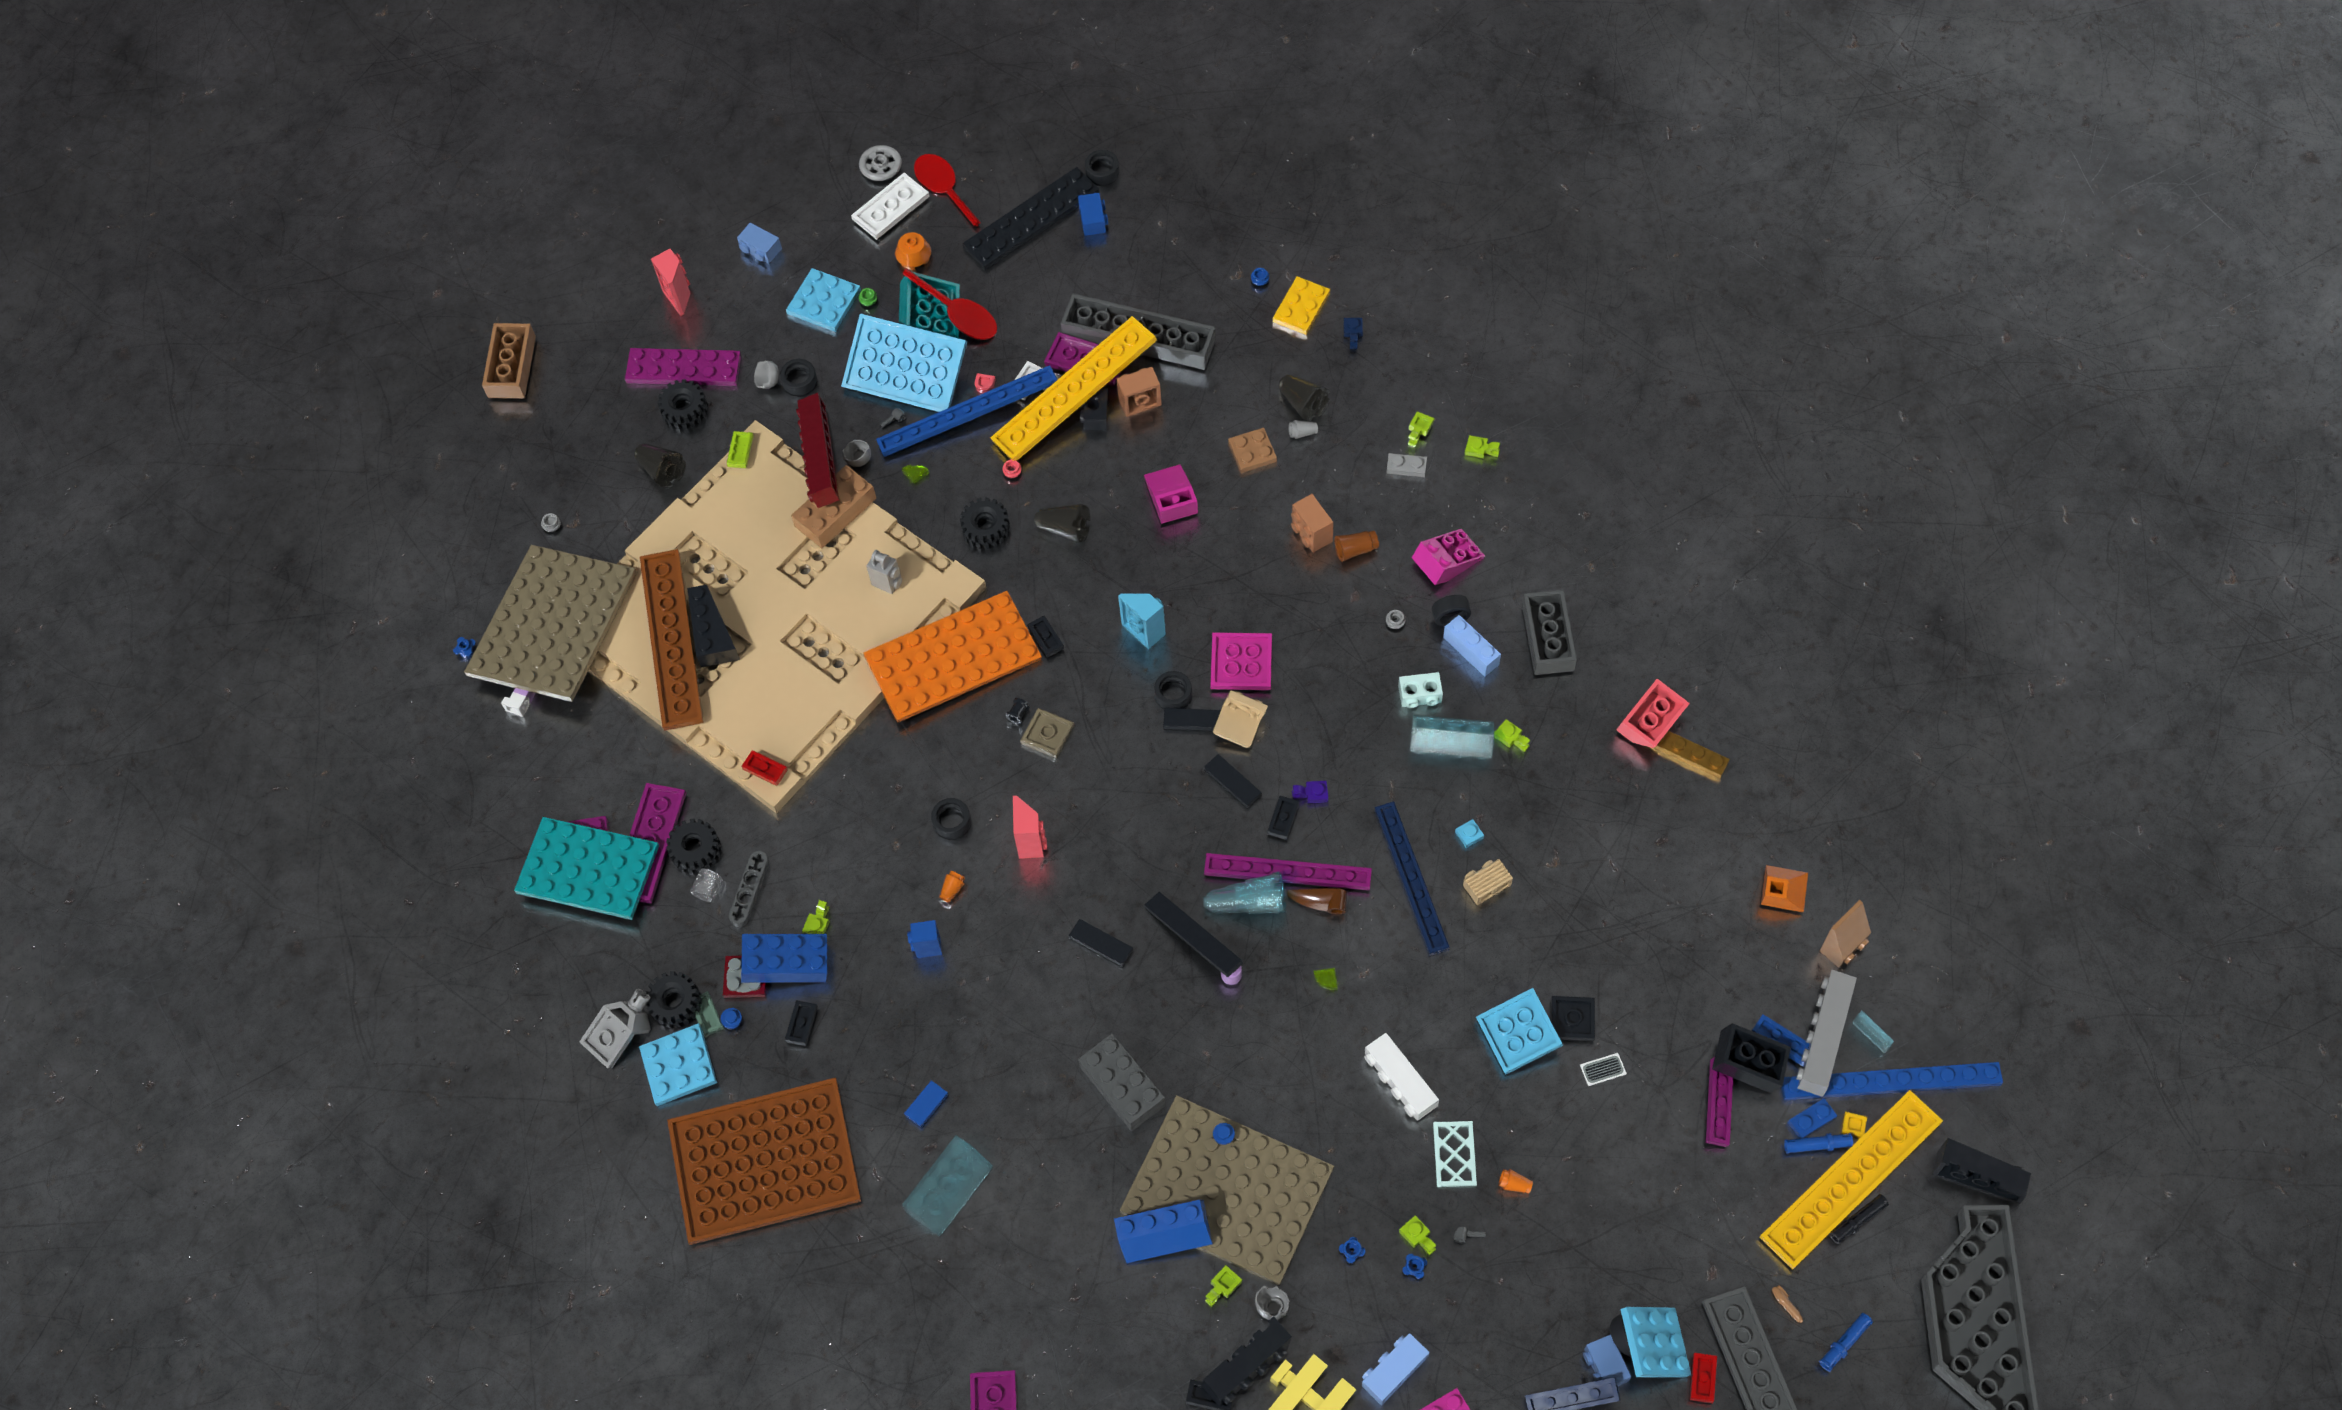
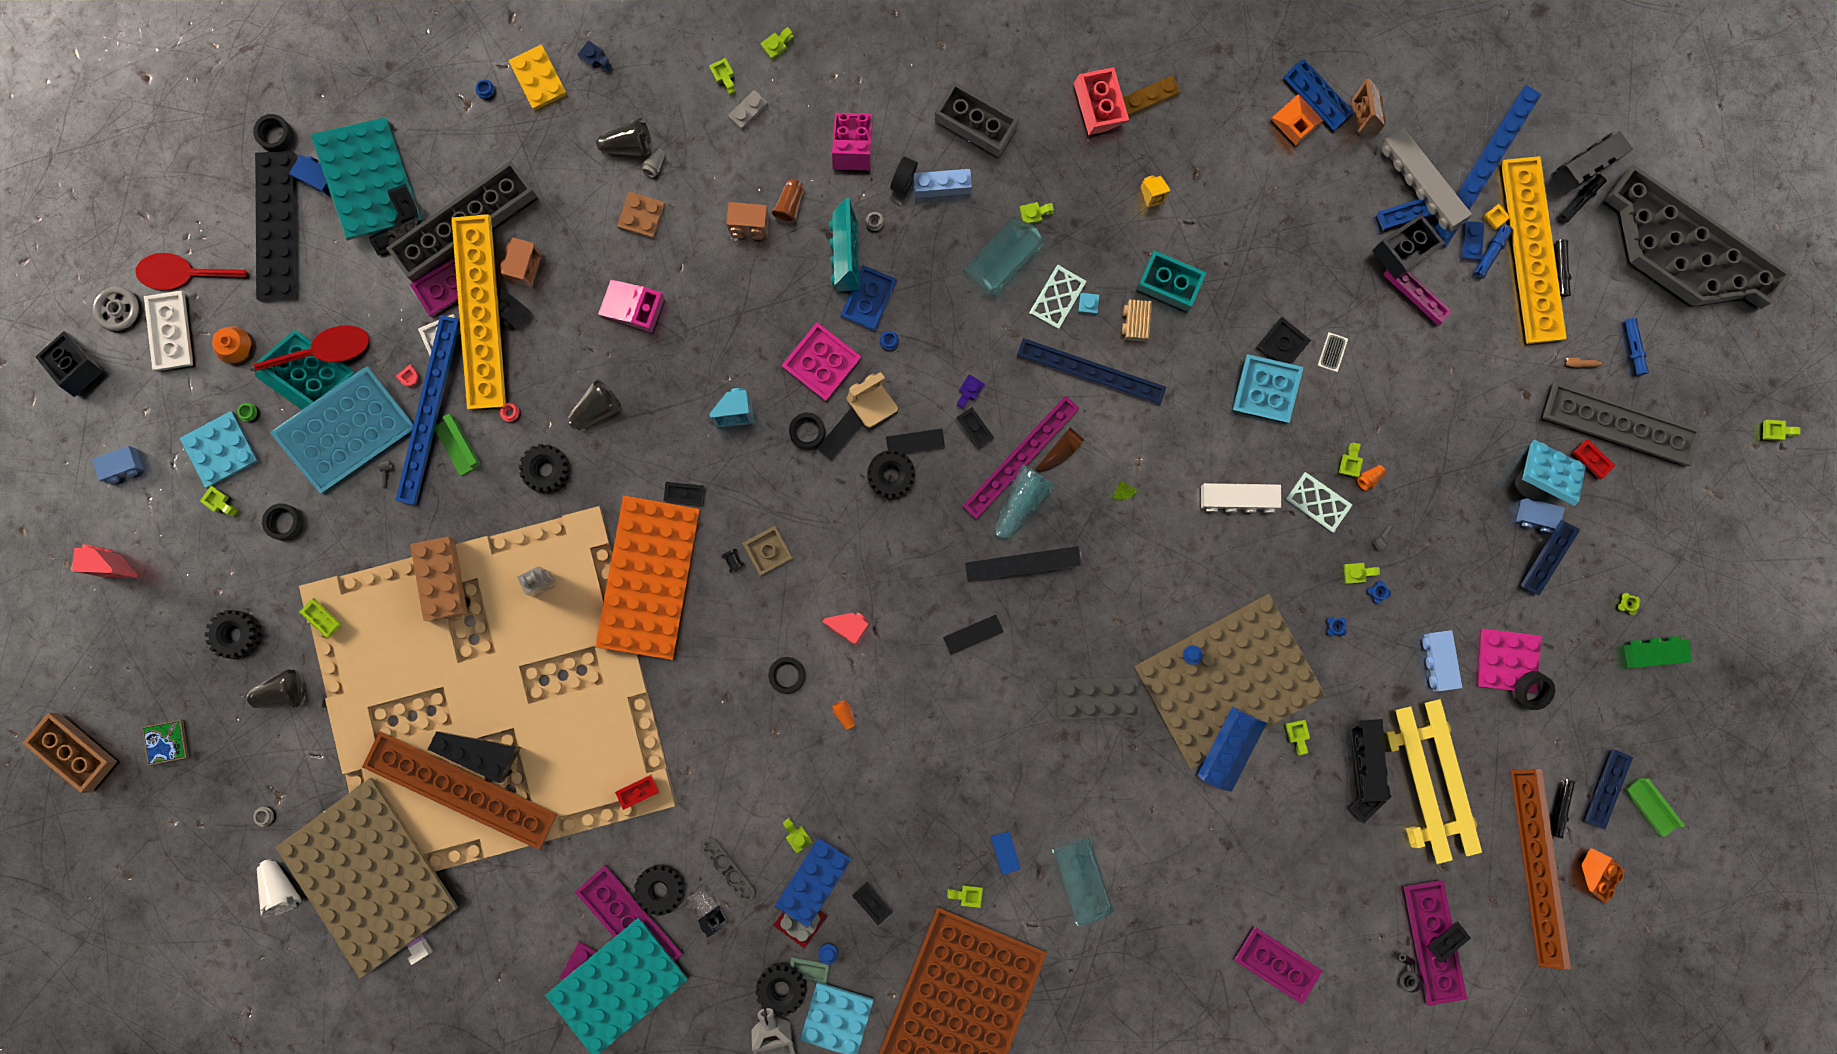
camera: 60 degrees left, 20 degrees up
blue plate [453,637,476,657] -> none
magenta plate [625,348,741,386] -> none
light grey hair [754,360,780,389] -> none
dark red brick [796,393,839,508] -> none
light grey hair [842,440,871,467] -> none
clear neon green tile [902,465,929,484] -> none
blue brick [907,920,942,958] -> none
light grey hair [1255,1286,1290,1320] -> none
light aqua brick [1398,672,1443,708] -> none
clear light blue tile [1853,1011,1894,1053] -> none
none -> black slope [35,331,103,397]
none -> tile [142,720,189,766]
none -> lime plate [200,486,238,517]
none -> white cone [257,859,301,918]
none -> teal plate [311,117,421,241]
none -> black plate [369,184,418,255]
none -> bright green panel [435,413,481,476]
none -> black hinge [698,905,729,938]
none -> teal slope [829,198,860,292]
none -> blue tile [840,265,897,331]
none -> black tyre [867,450,915,498]
none -> blue plate [880,331,899,350]
none -> lime plate [947,885,983,908]
none -> light aqua window [1029,265,1087,330]
none -> teal brick [1137,250,1206,312]
none -> yellow slope [1141,176,1170,208]
none -> blue fence [1284,59,1355,131]
none -> lime plate [1339,442,1363,477]
none -> black pin [1559,174,1607,223]

